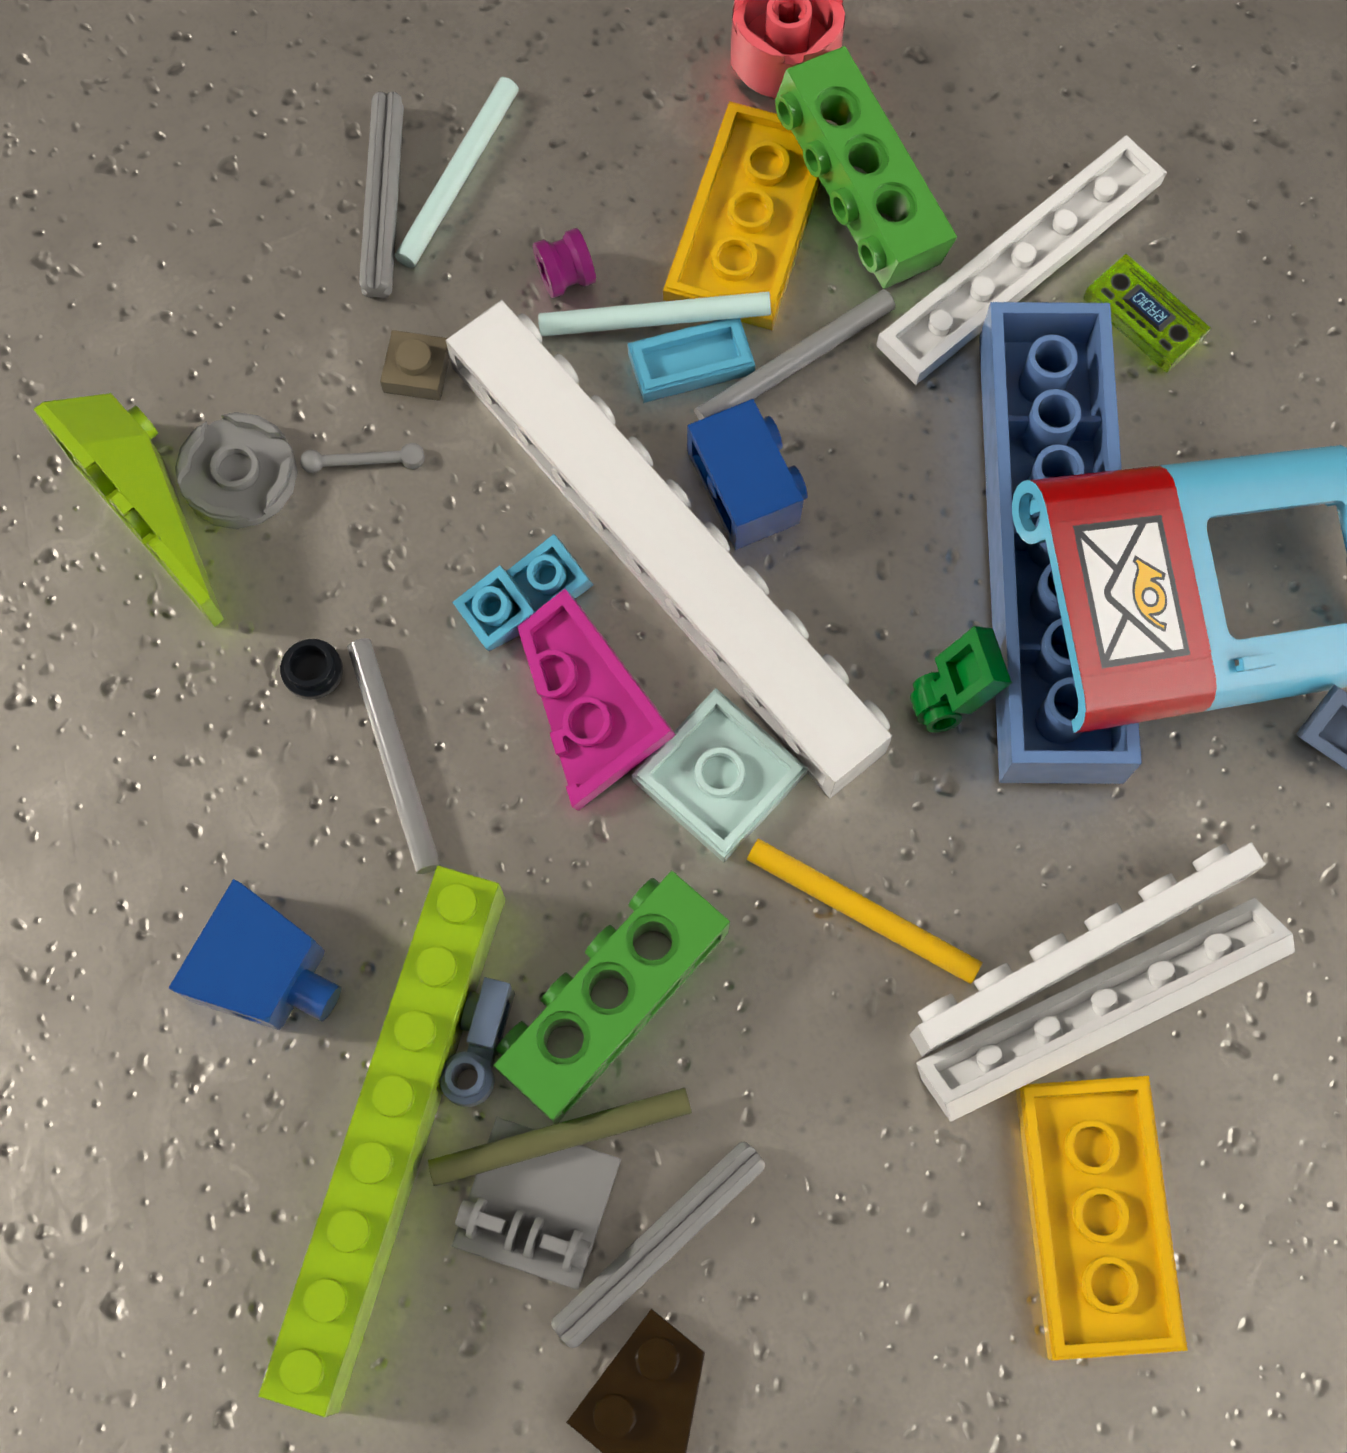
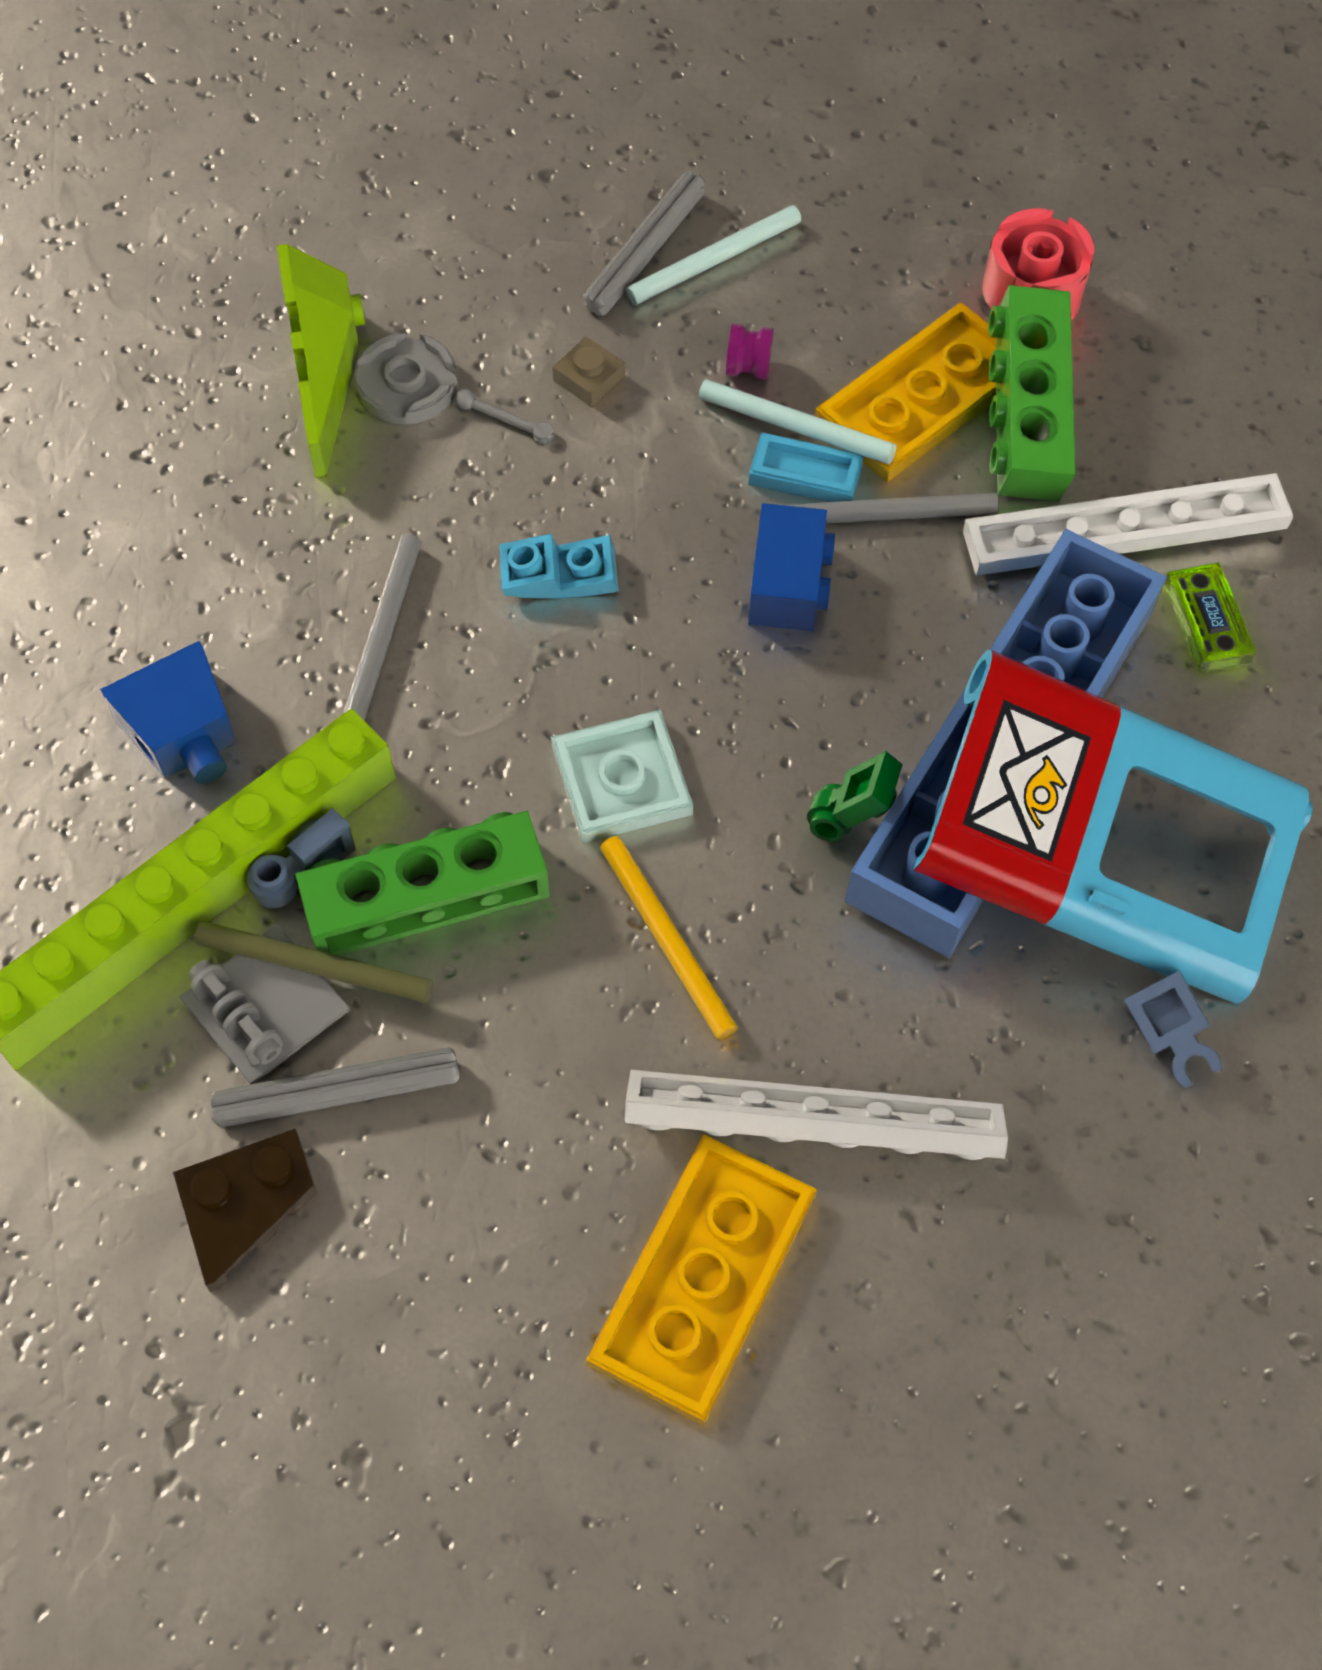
camera: 30 degrees right, 10 degrees down
black plate [280,639,343,700] -> none
white brick [446,300,892,798] -> none
dark pink wing [517,589,676,811] -> none
white plate [909,842,1266,1057] -> none

